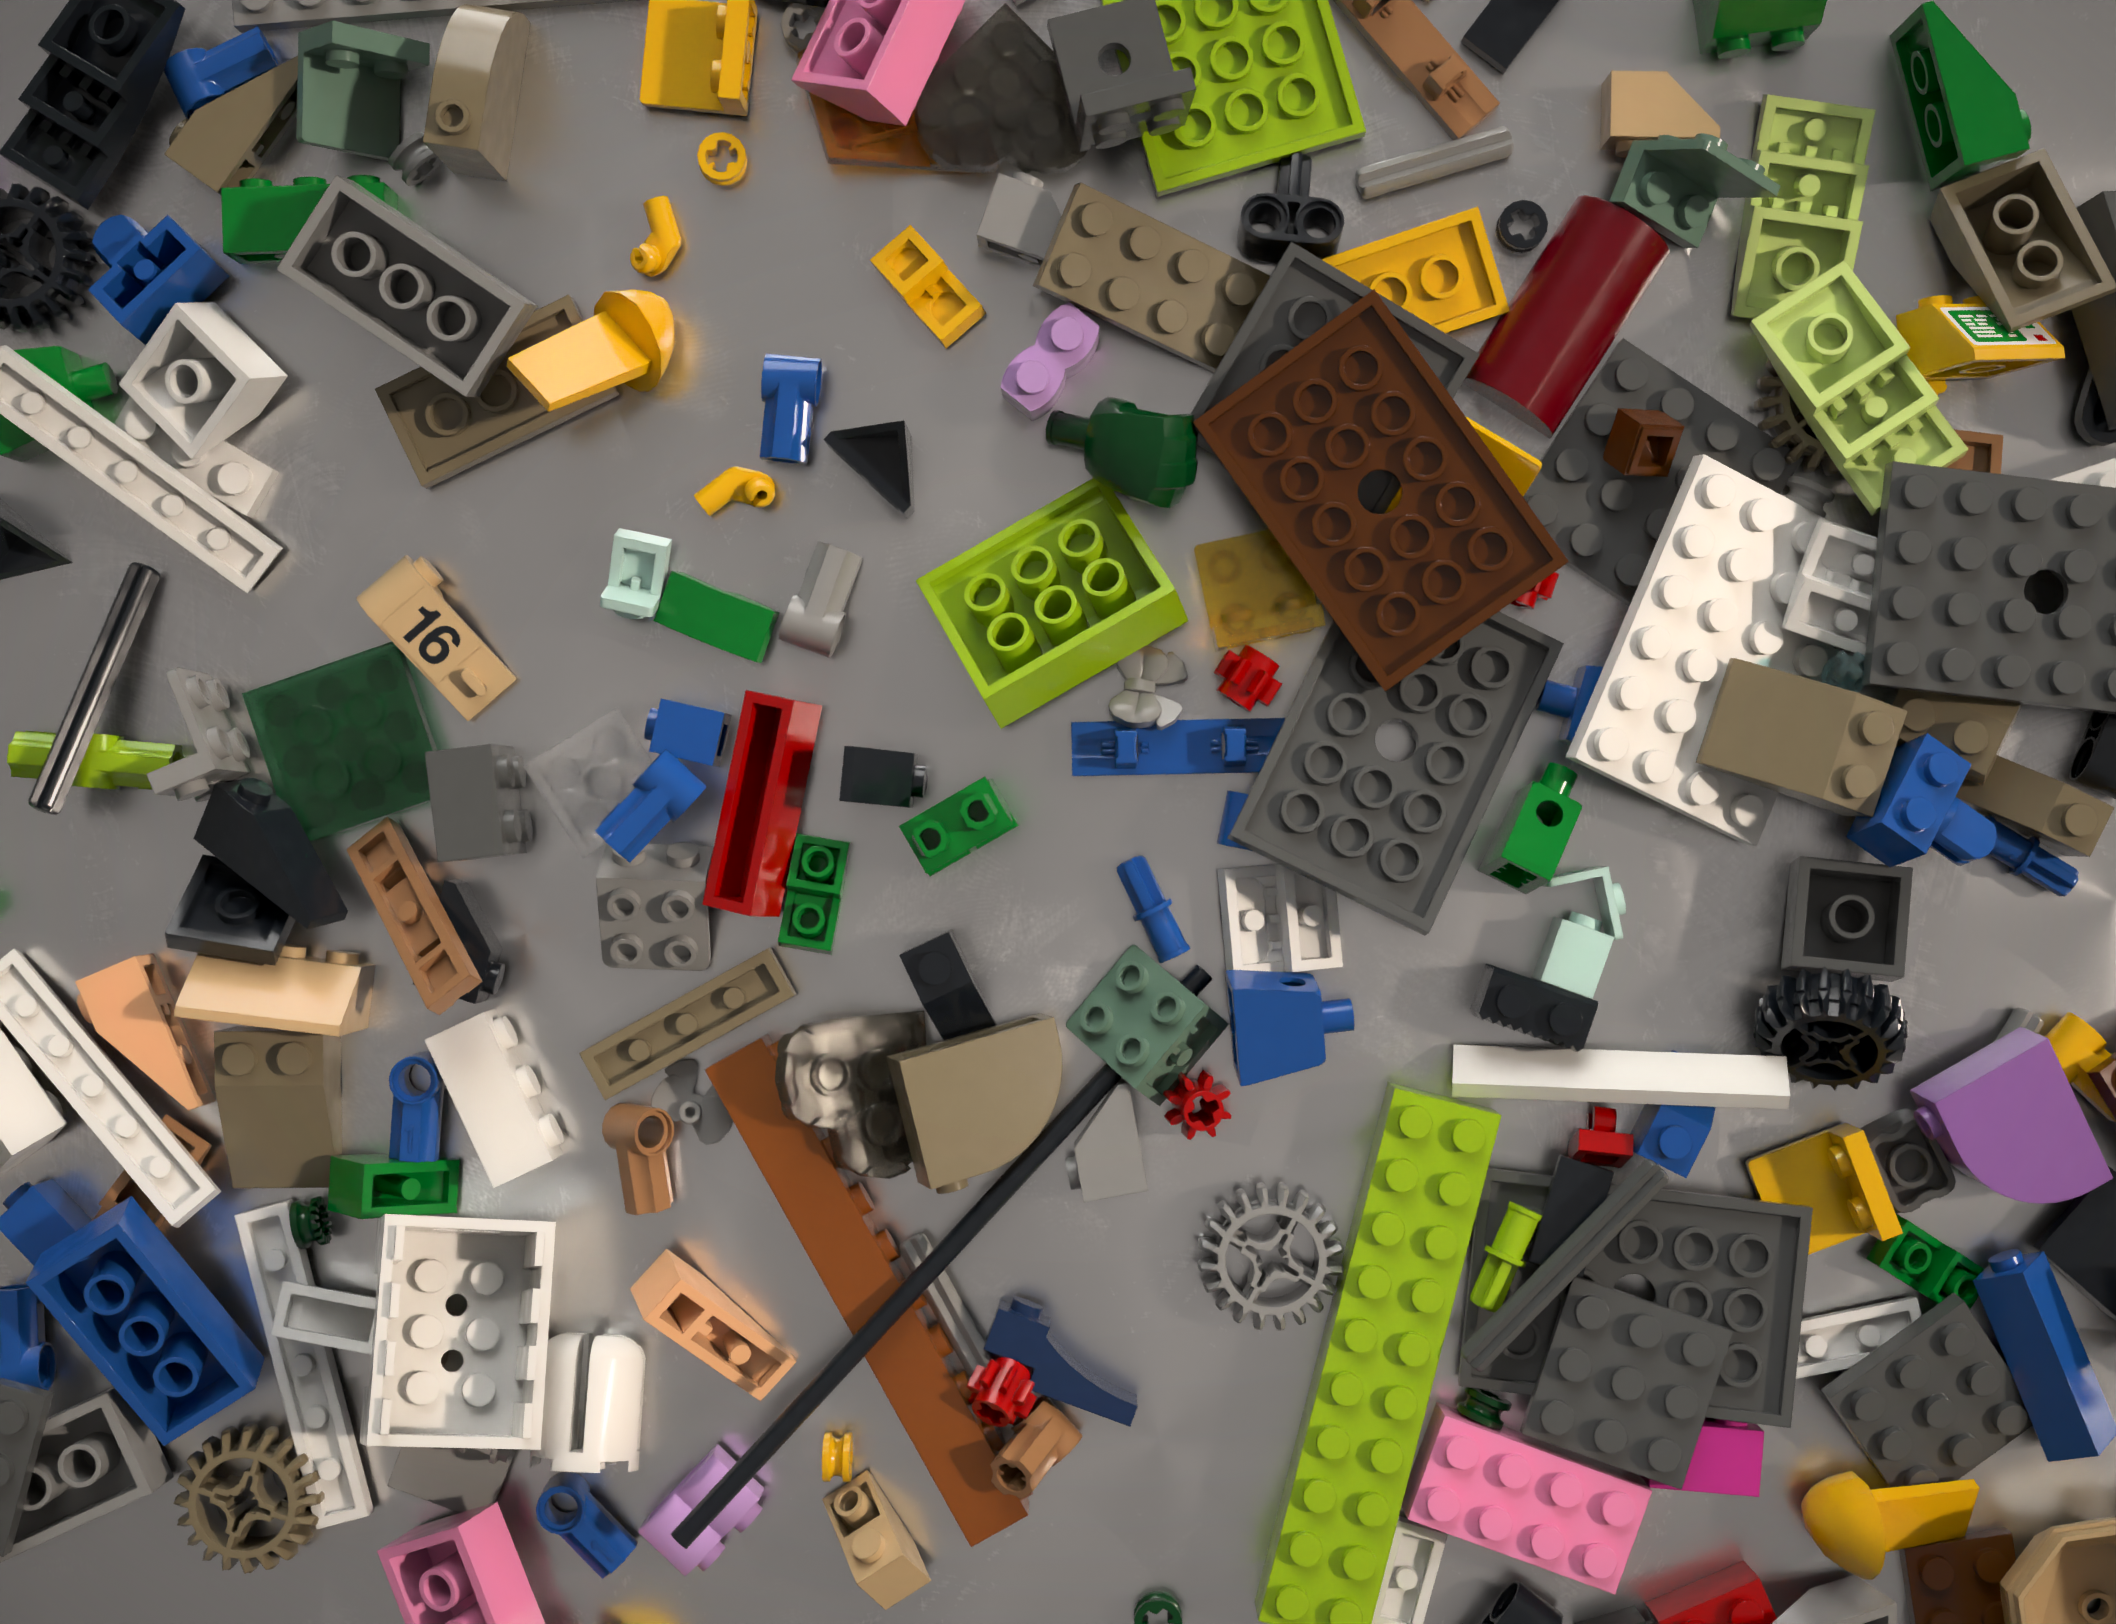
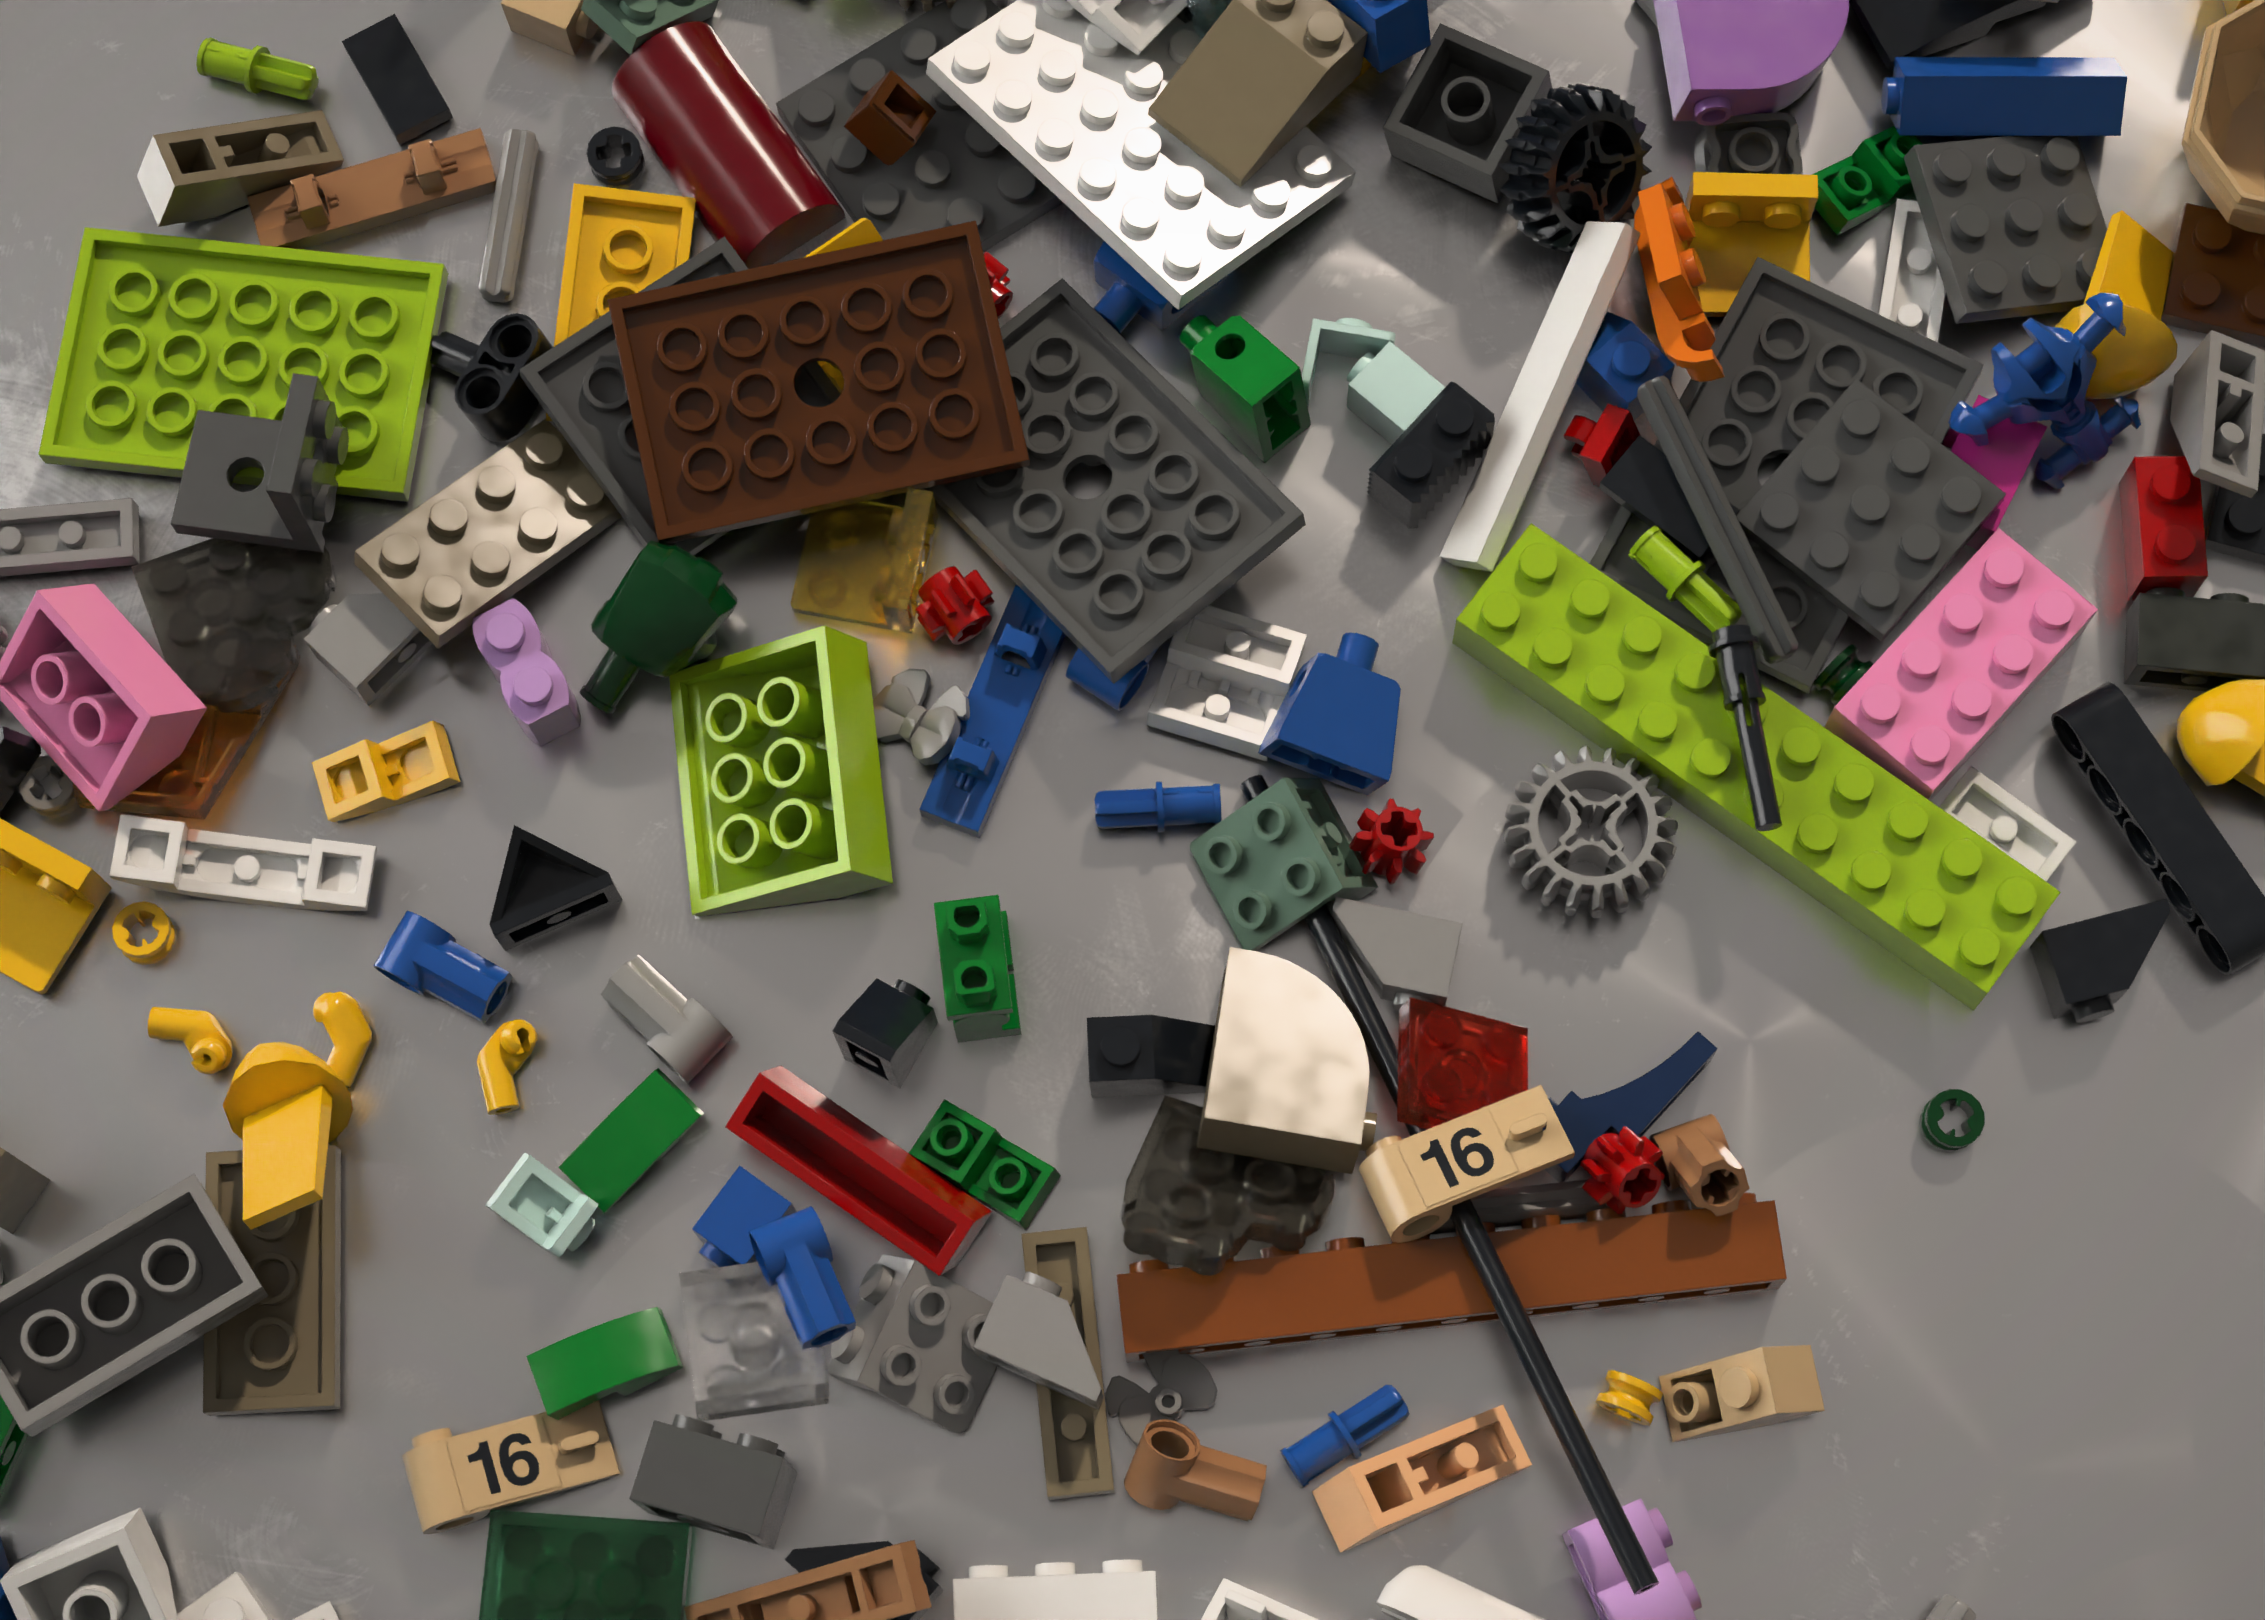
camera: 60 degrees left, 15 degrees down
none -> white slope [109,814,377,911]
none -> yellow arm [313,991,372,1088]
none -> green slope [526,1307,683,1420]
none -> light grey slope [973,1272,1104,1410]
none -> blue axle [1280,1385,1410,1487]
none -> tan door [1359,1085,1575,1243]
none -> clear red plate [1397,997,1528,1129]
none -> orange plate [1634,177,1724,382]
none -> black pin [1708,625,1782,831]
none -> blue piece [1948,293,2141,489]

